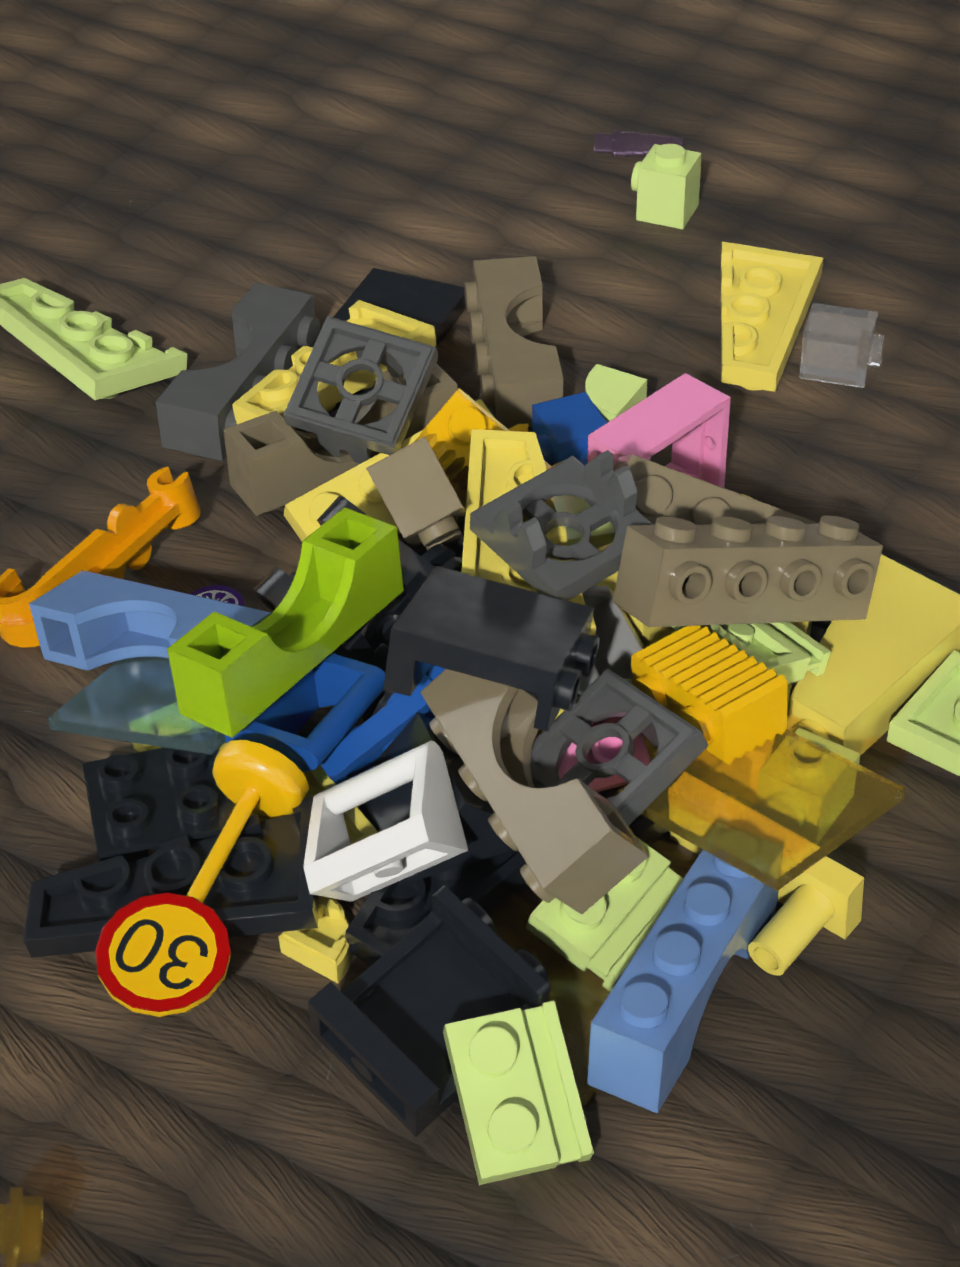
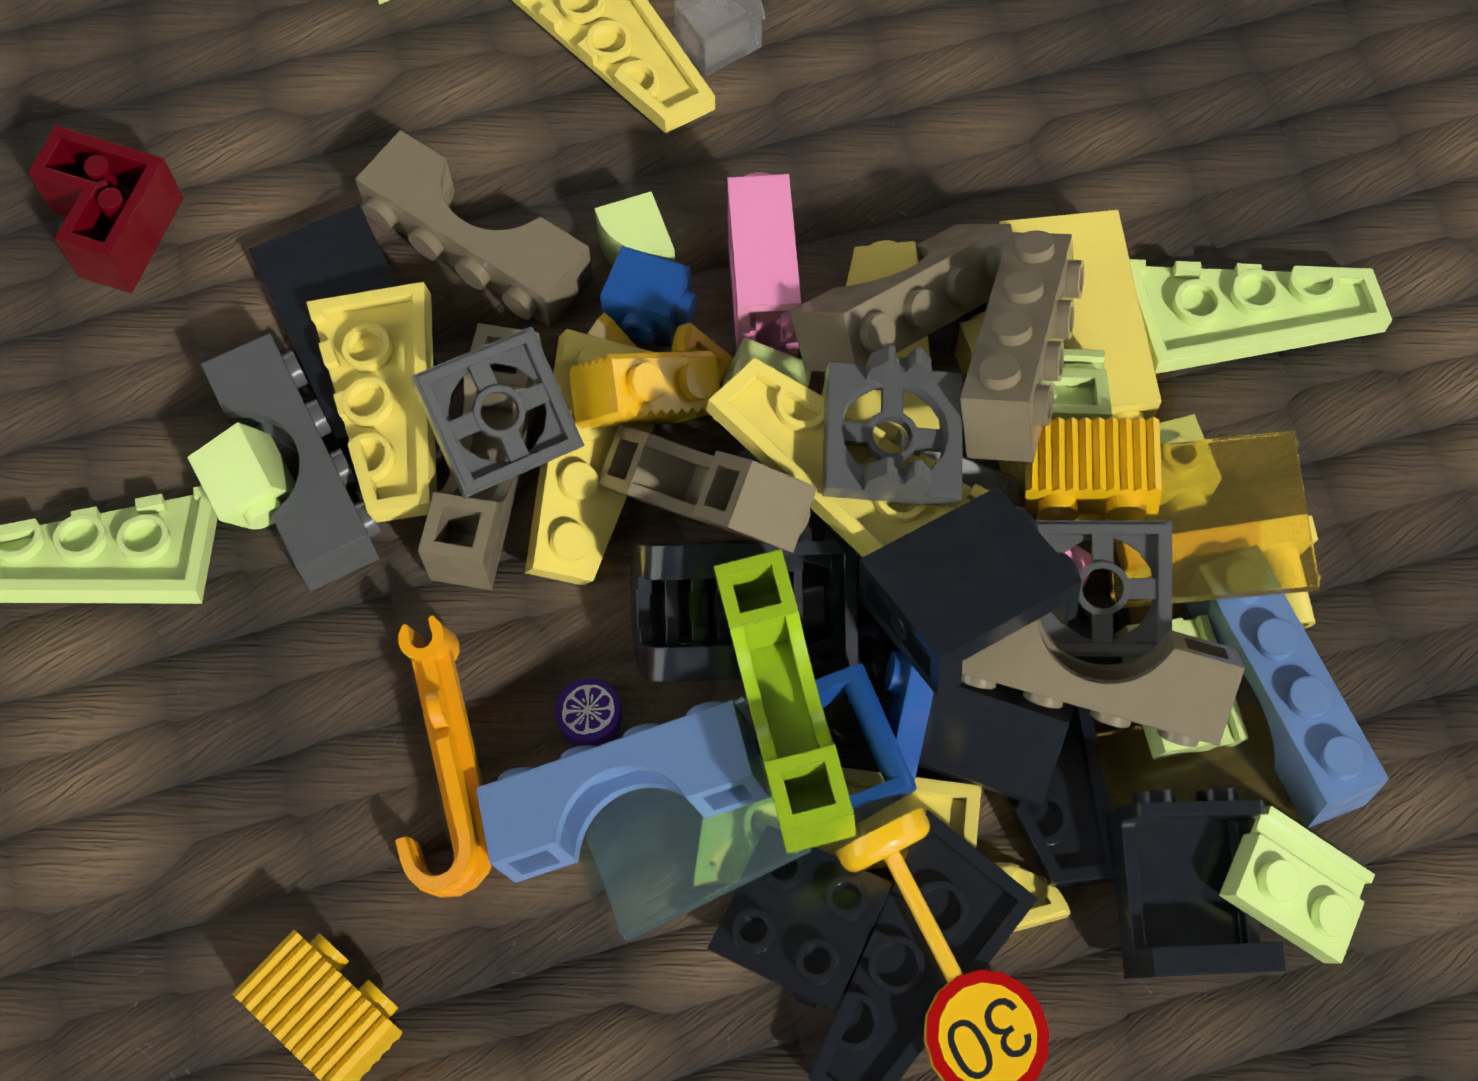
camera: 50 degrees left, 25 degrees up
white tile [303,741,468,902] -> none
none -> dark red brick [28,125,184,294]
none -> yellowish green brick [187,422,296,530]

